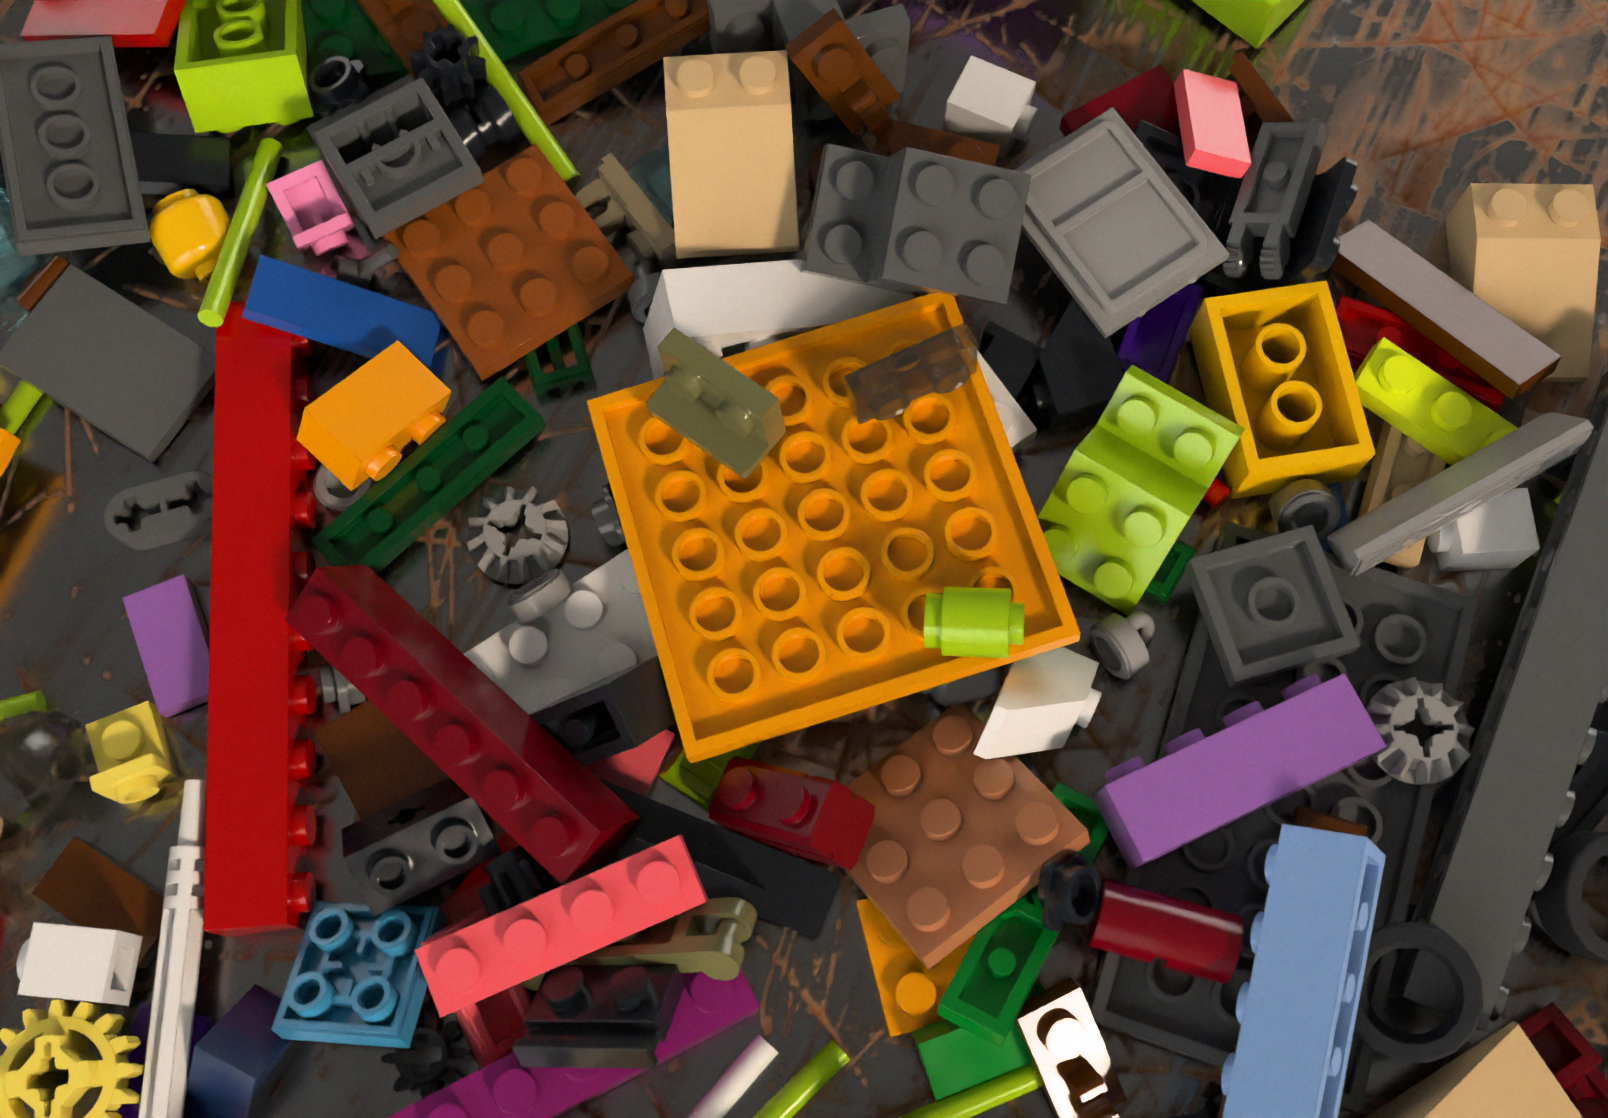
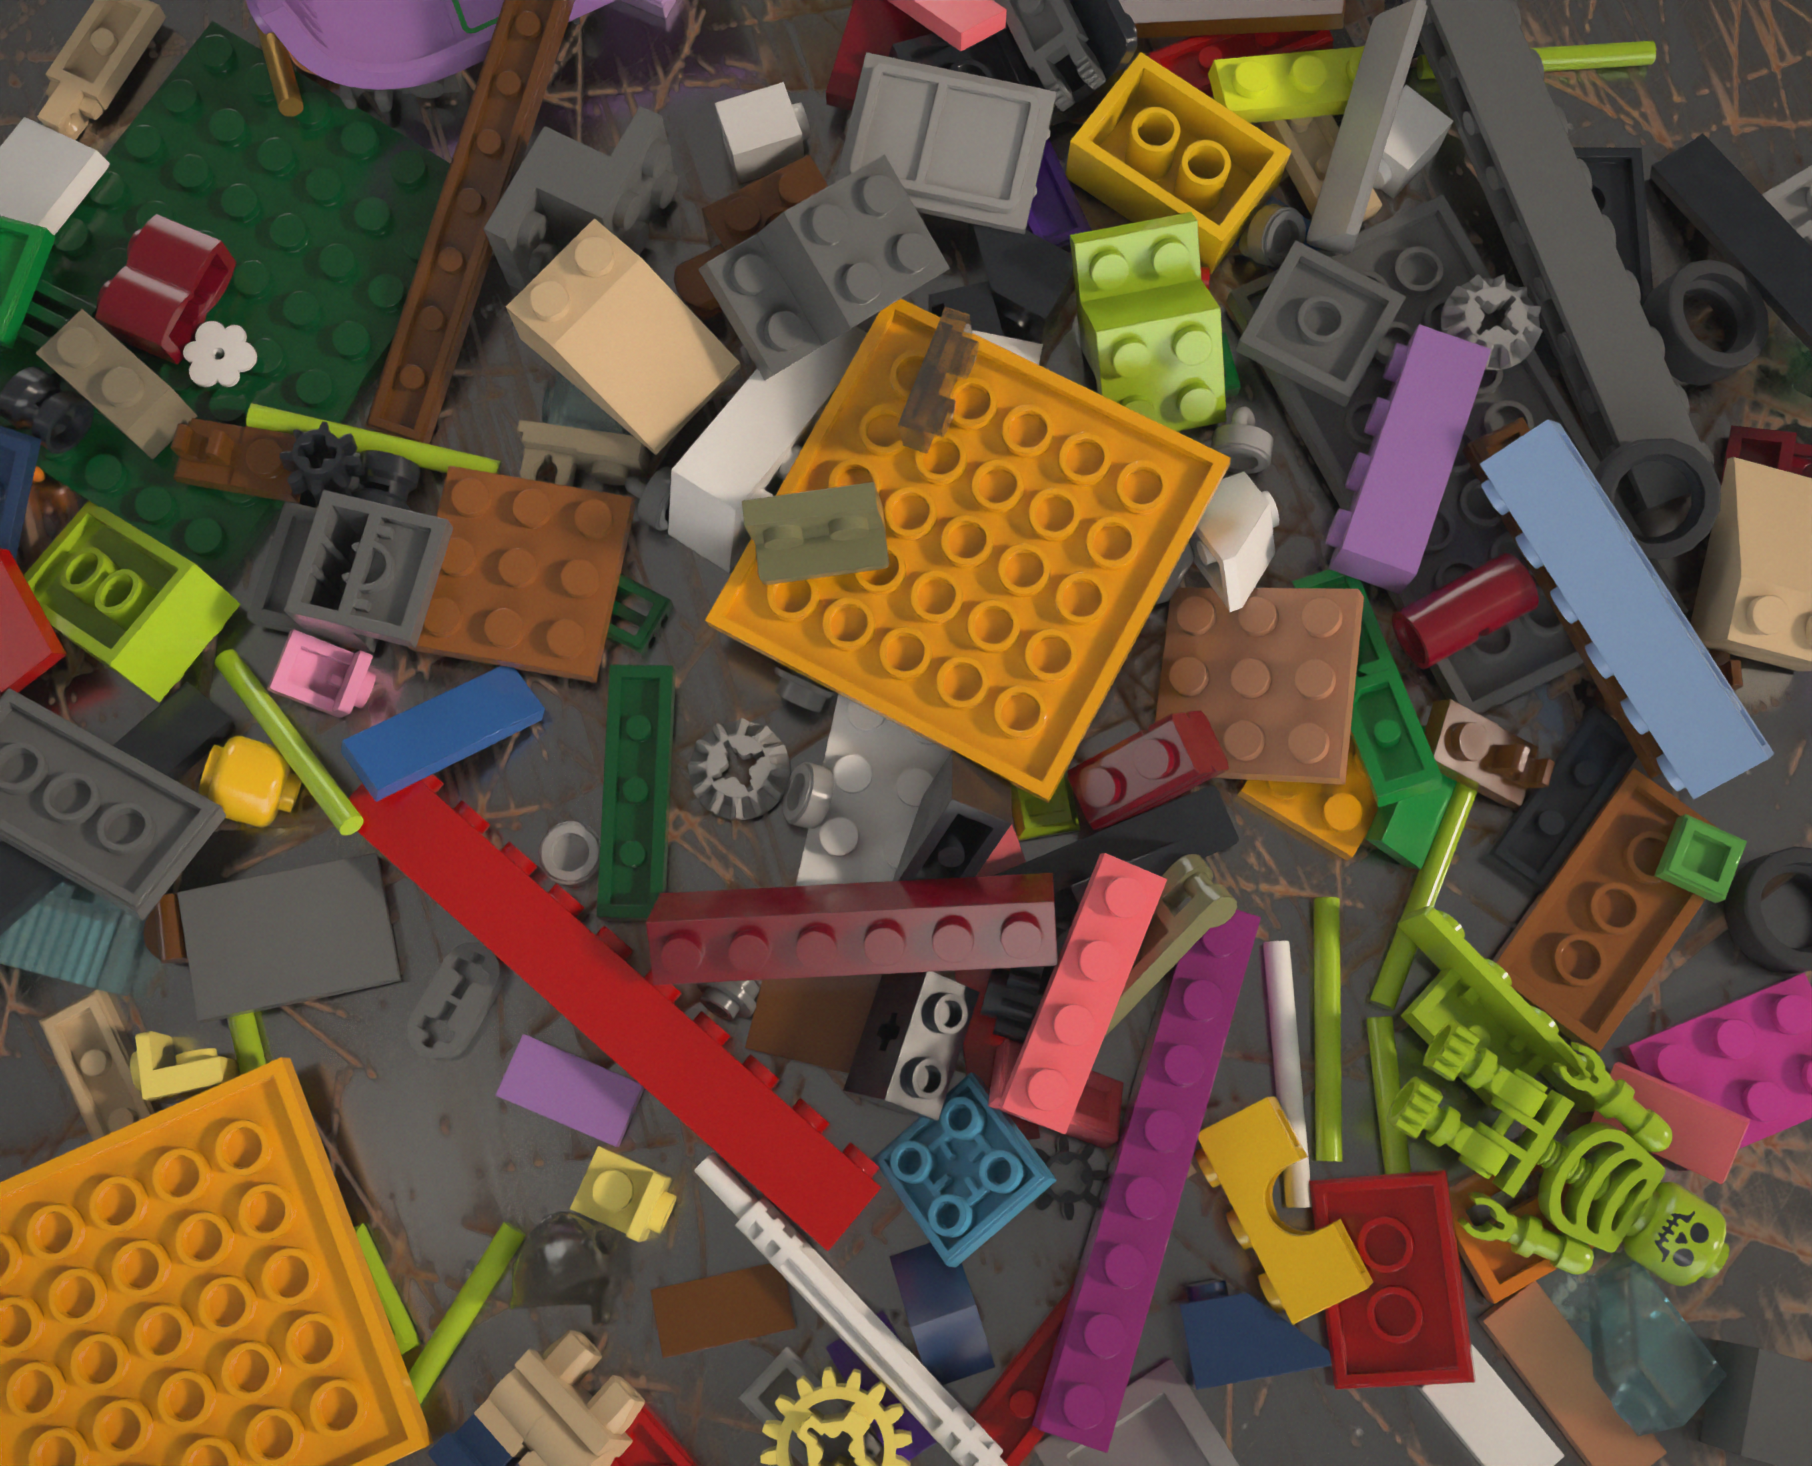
camera: 45 degrees left, 5 degrees up
white brick [17,922,143,1006] -> none
light orange brick [297,340,452,491] -> none
black plate [309,56,370,117] -> none
dark grey hand [330,244,399,290] -> none
black plate [512,965,685,1069] -> none
reddish brown plate [784,8,900,137] -> none
lime brick [924,586,1025,658] -> none
black plate [1038,854,1102,932] -> none

